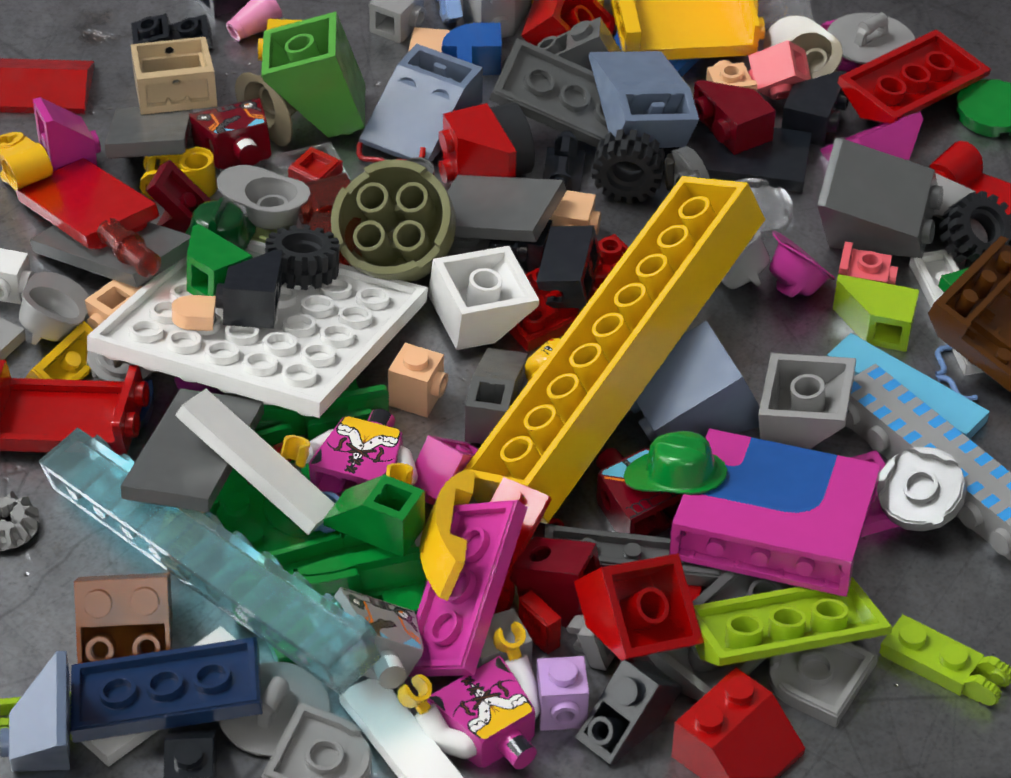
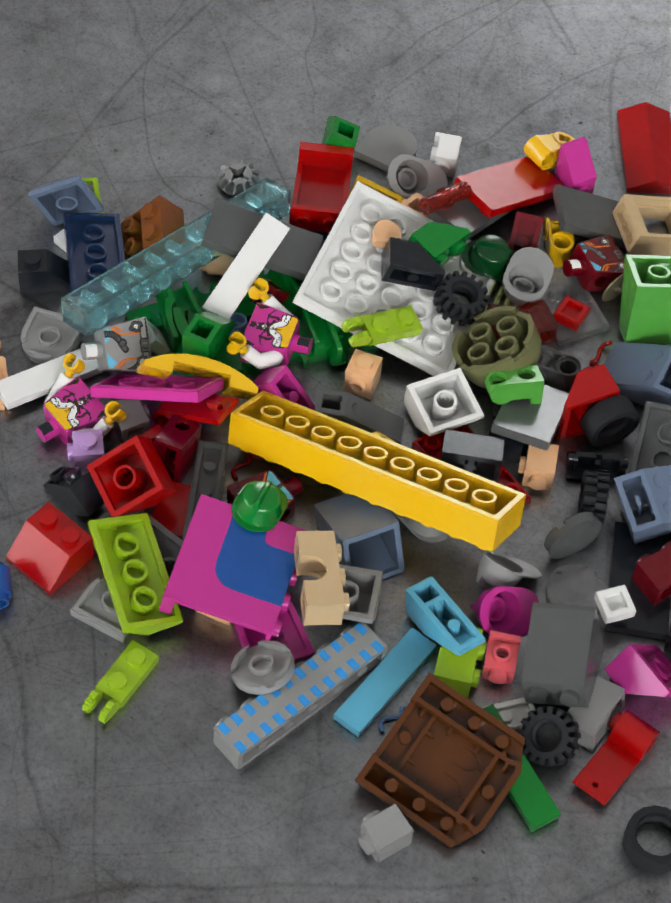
camera: 85 degrees right, 10 degrees up
none -> tan arch [293,531,350,626]
none -> lime hinge [341,305,423,348]
none -> medium azure slope [405,576,485,656]
none -> bright green leg [484,365,545,405]
none -> white tile [594,585,636,624]

